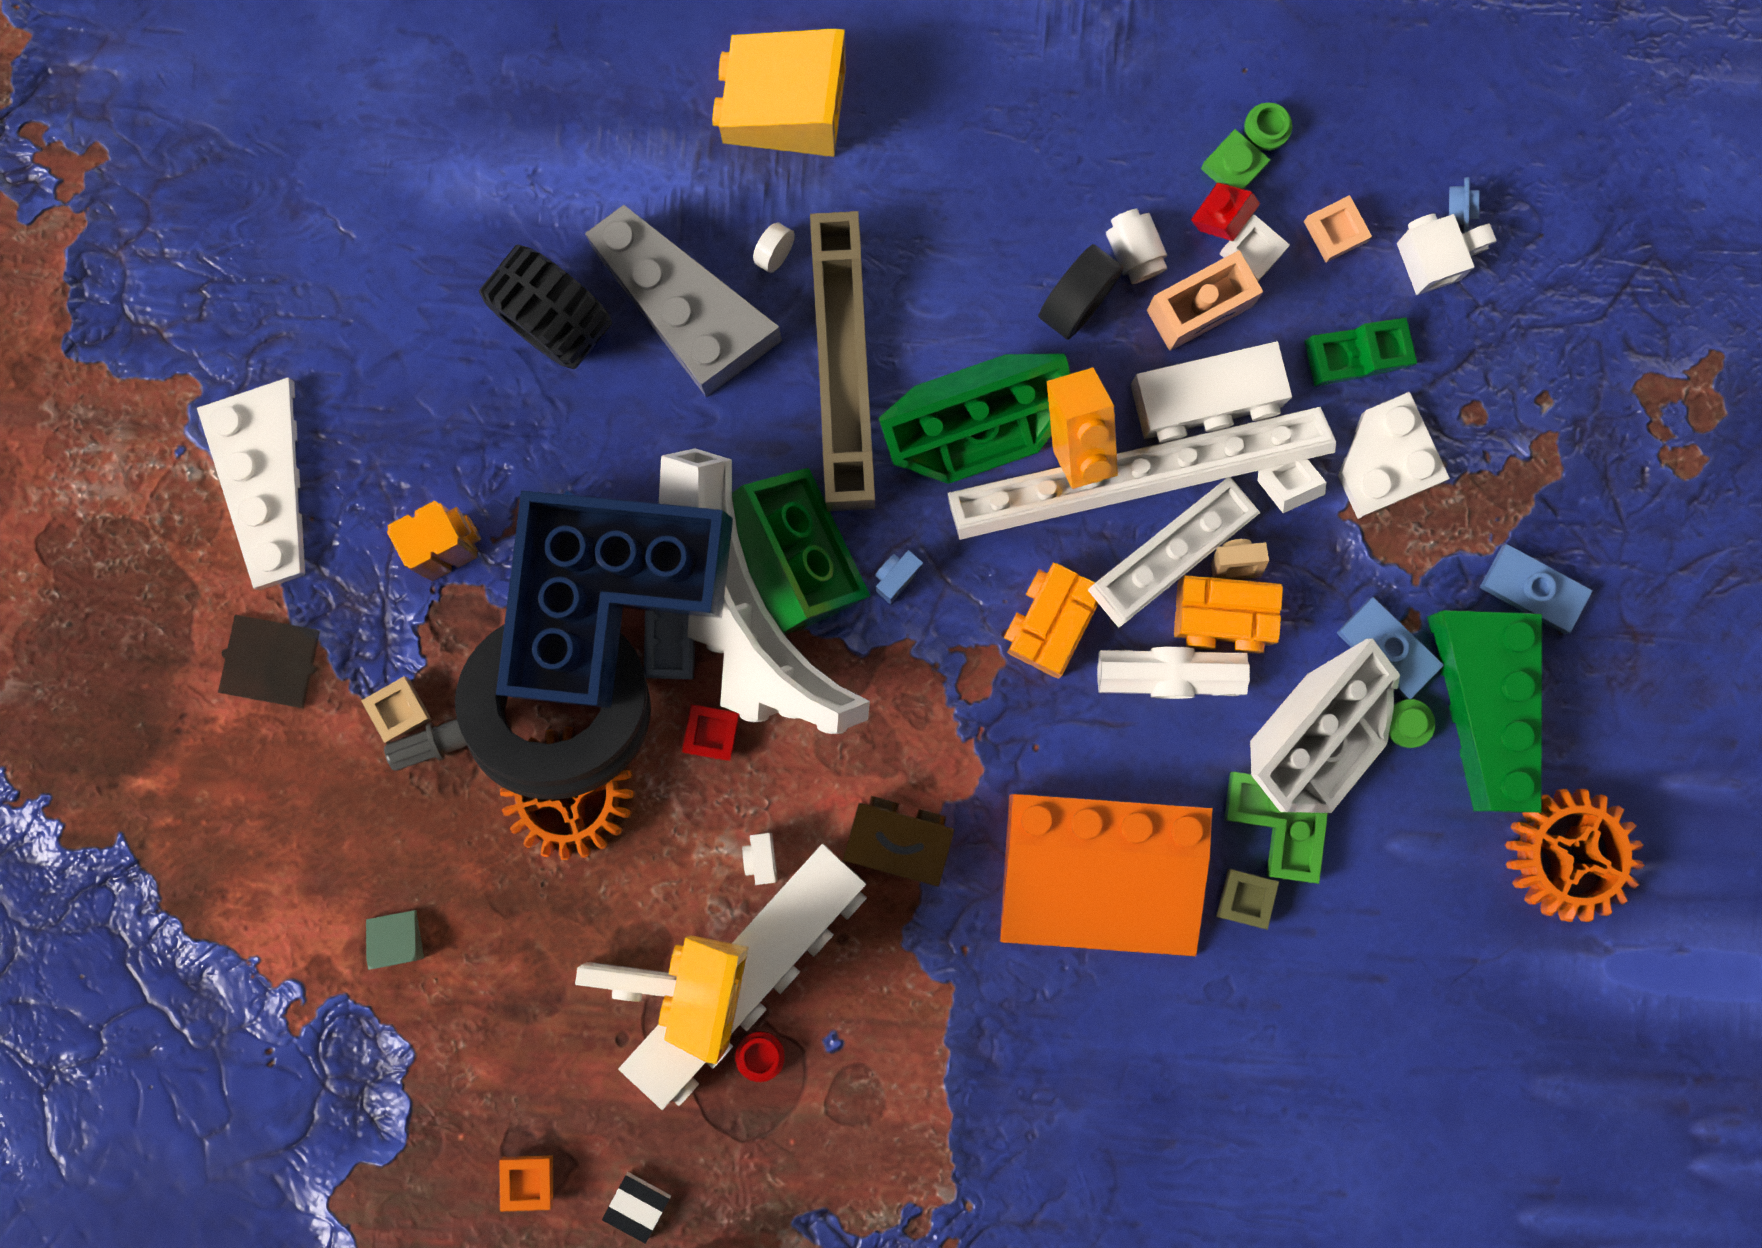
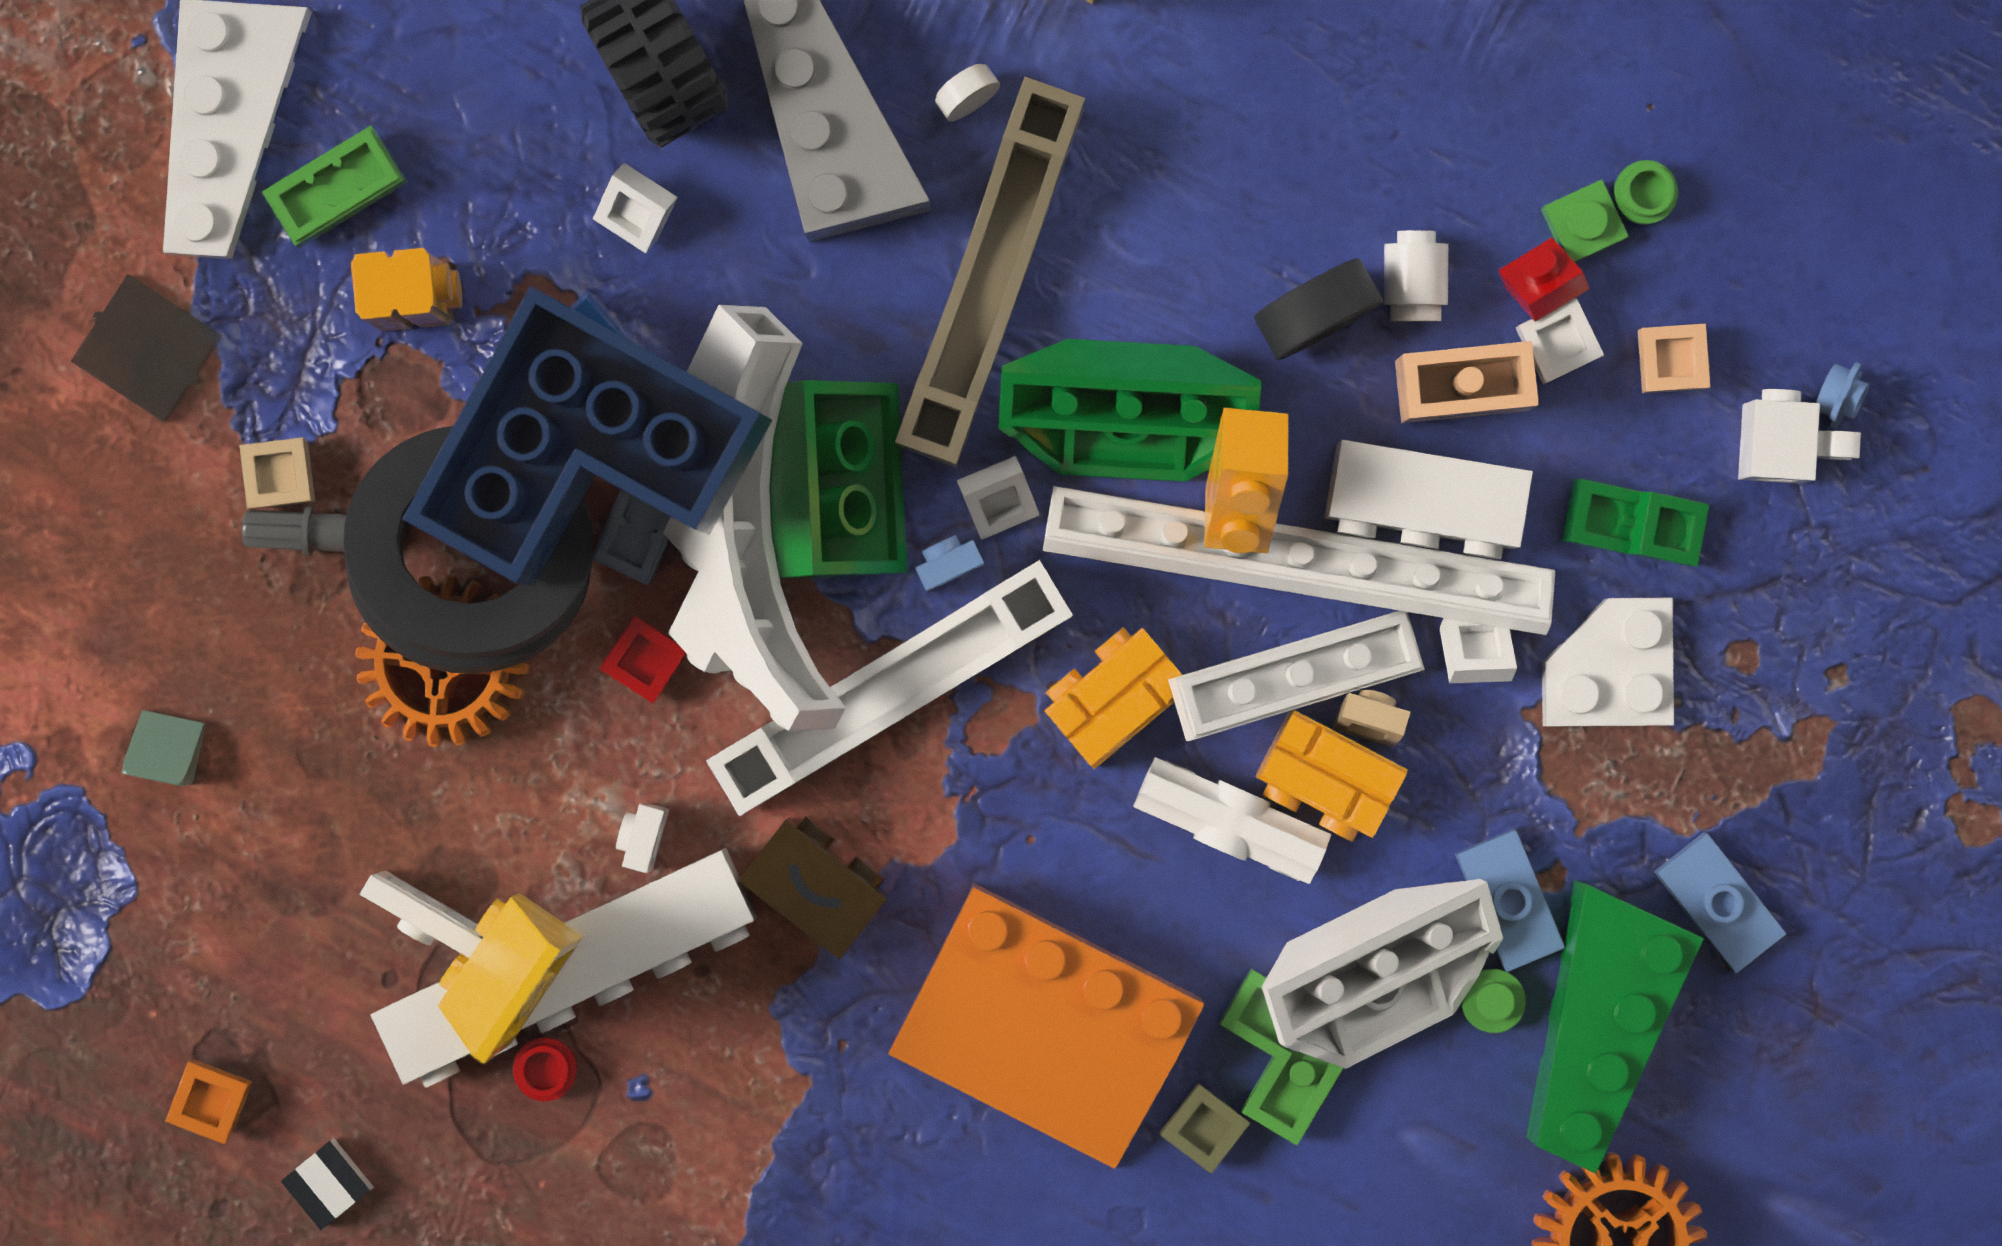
camera: 25 degrees right, 5 degrees up
none -> bright green plate [262,125,407,248]
none -> white plate [593,163,678,253]
none -> white arch [706,560,1073,816]
none -> light grey plate [957,456,1040,540]

